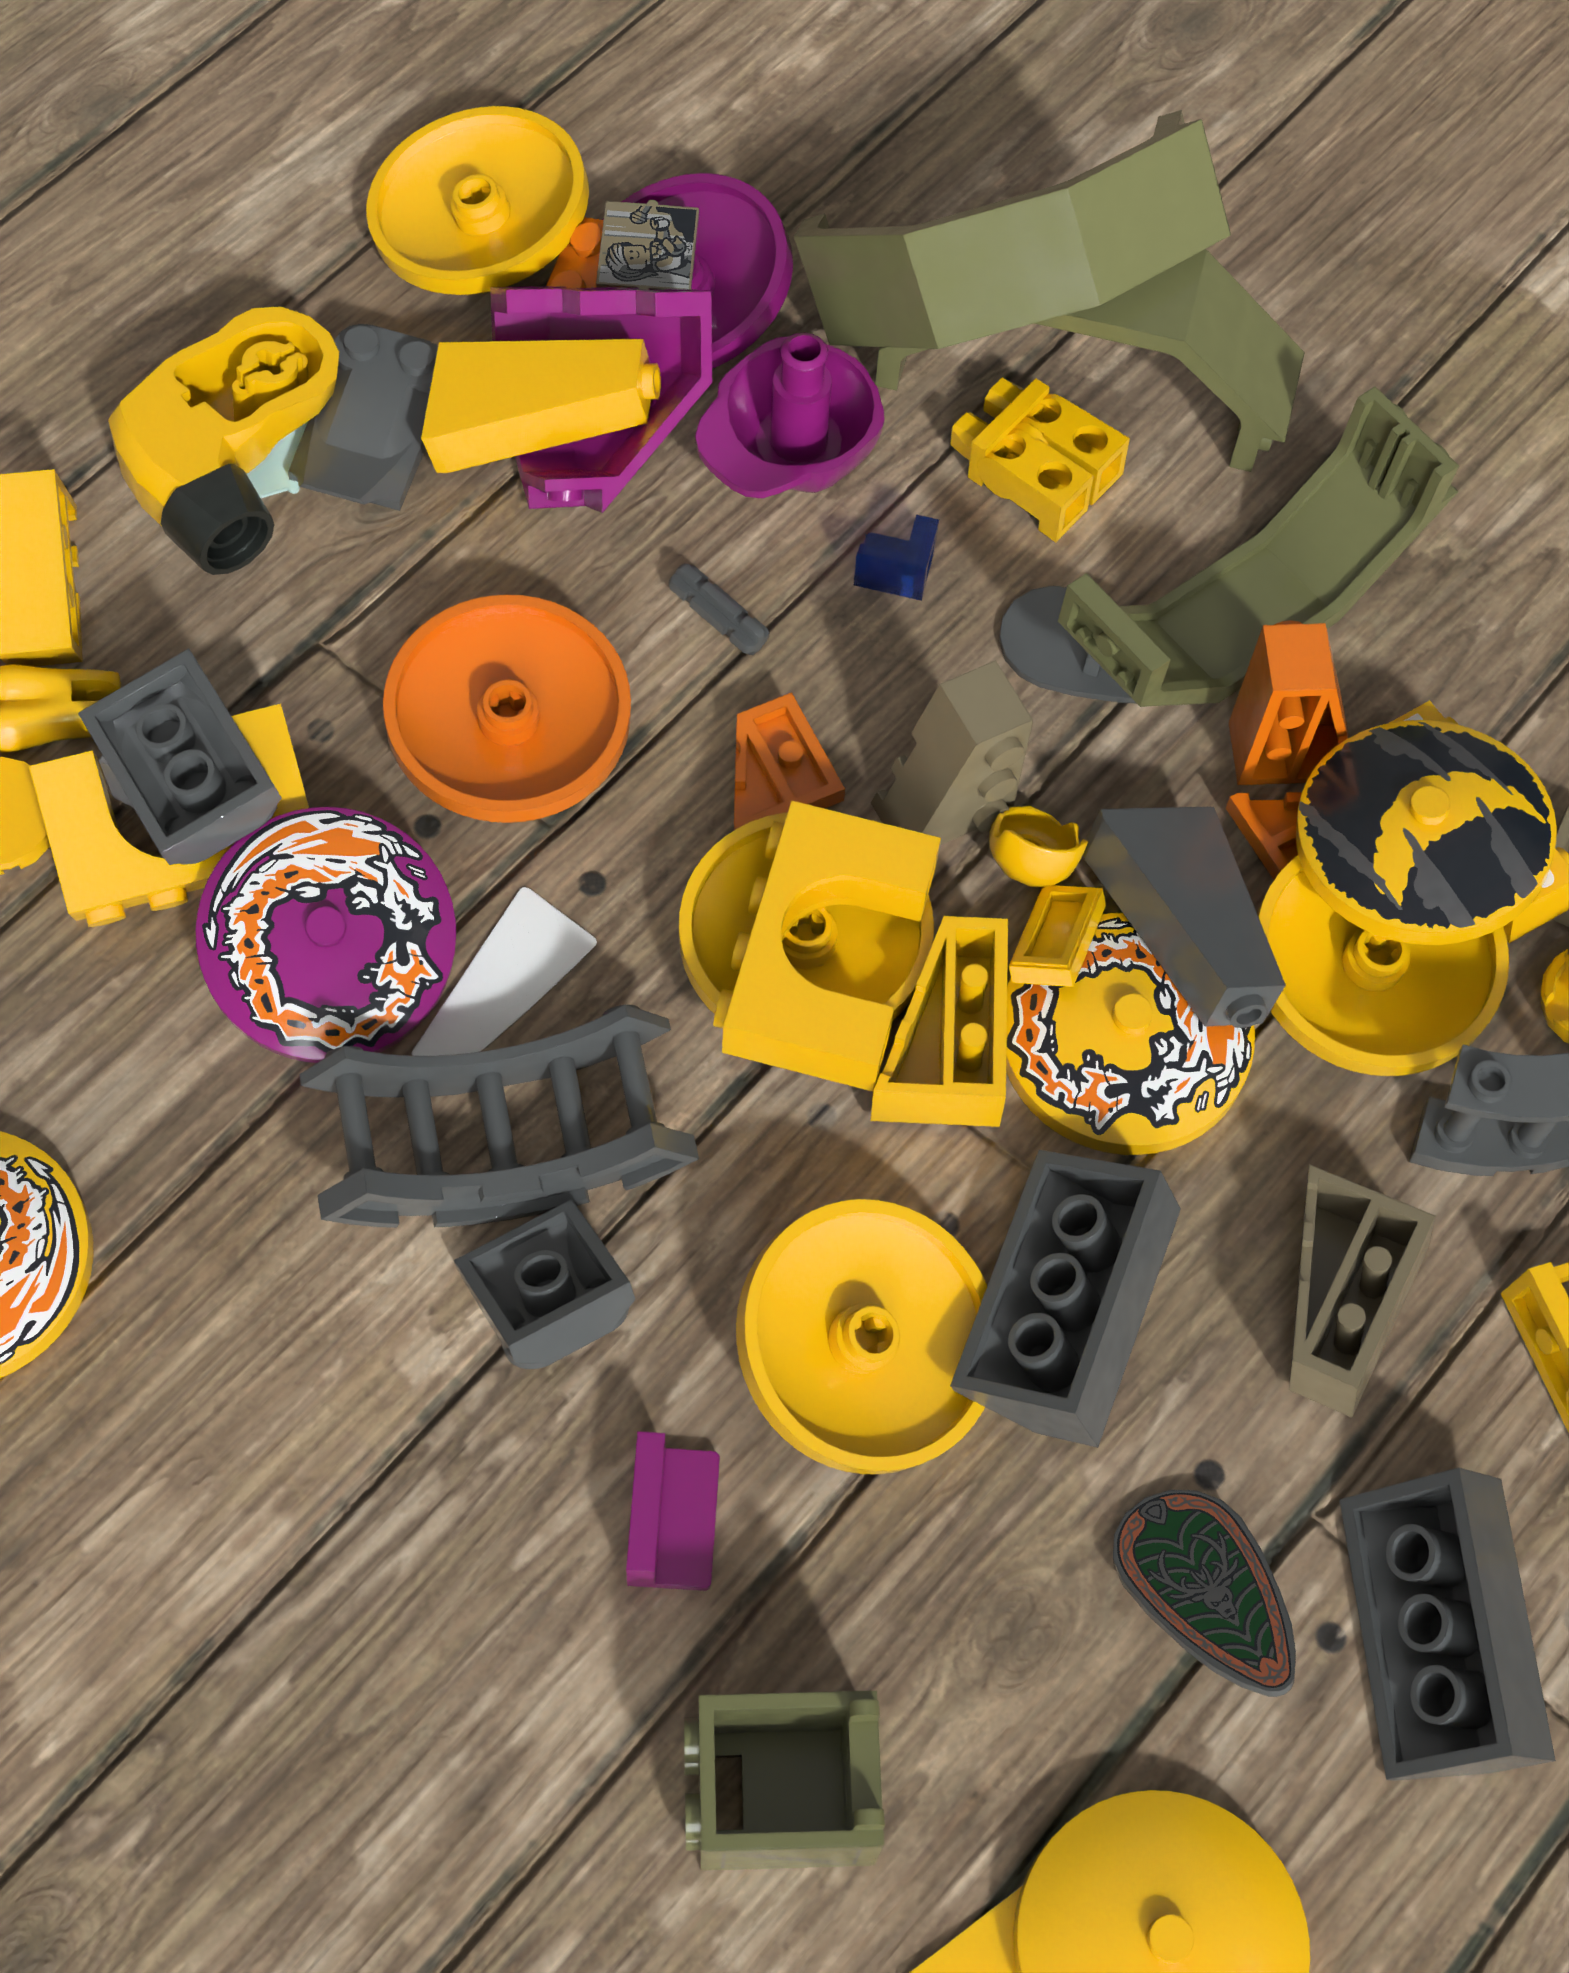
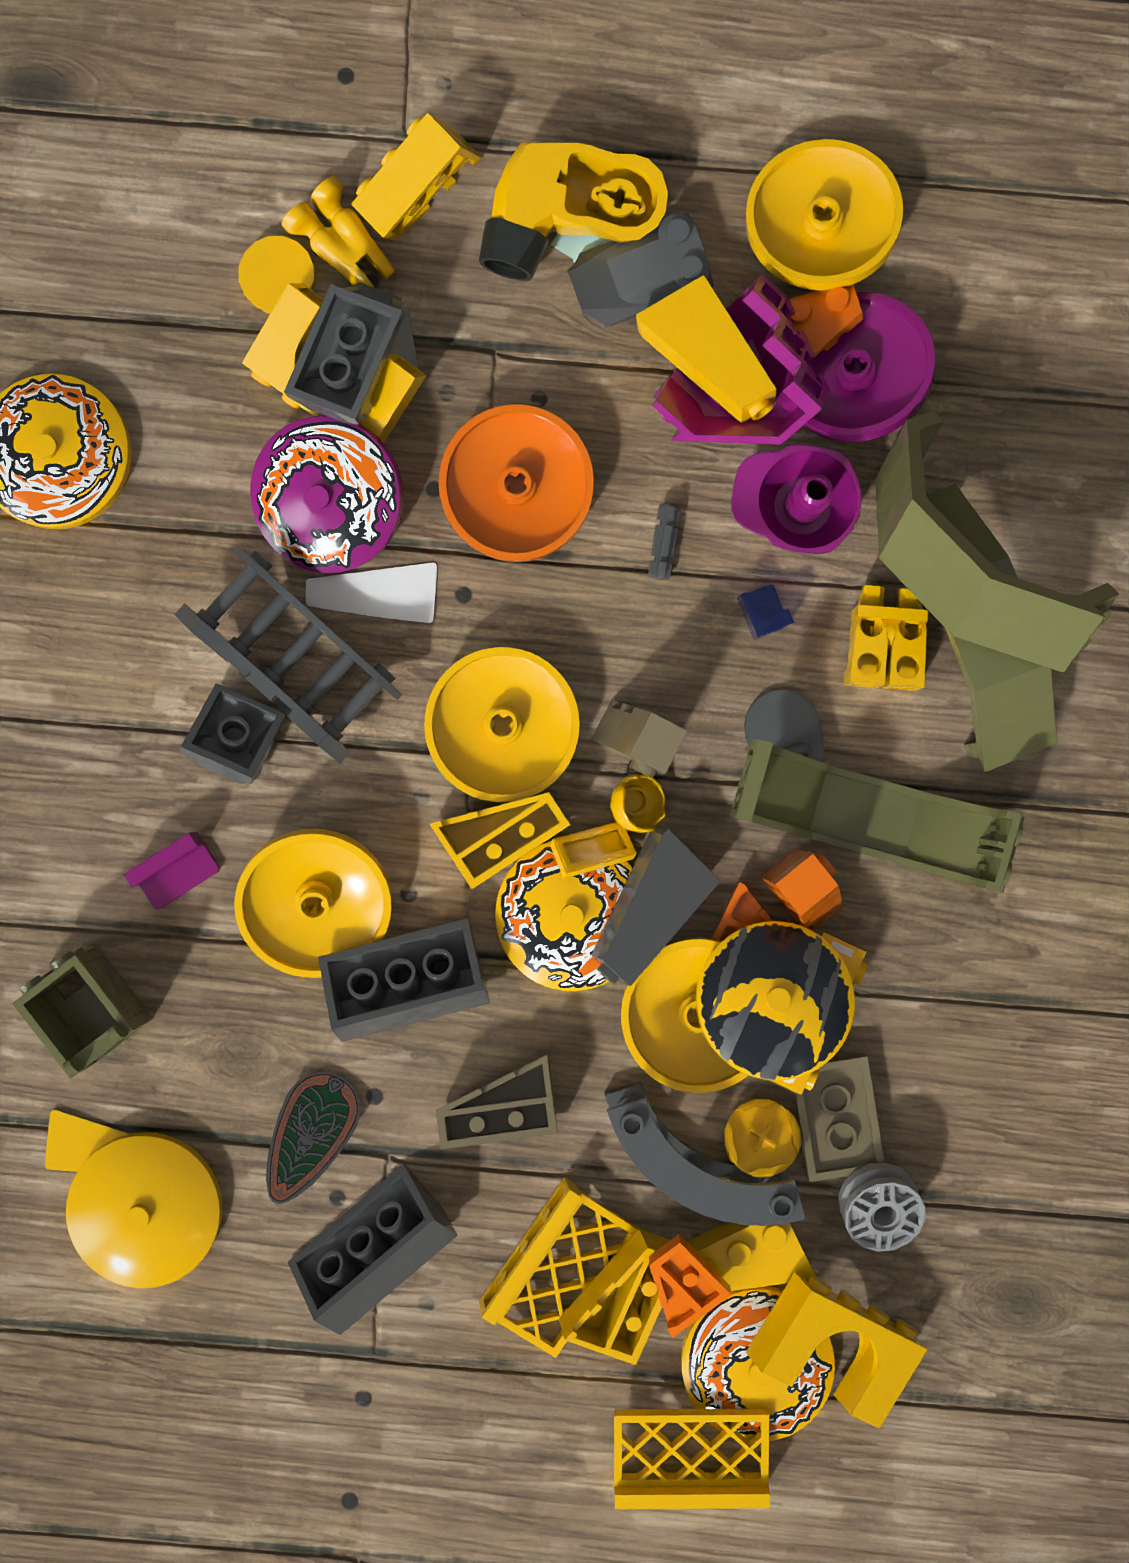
camera: 55 degrees right, 25 degrees up
piece [596,200,699,290] -> none
yellow arch [713,801,941,1092] -> none
orange wing [734,692,845,830] -> none

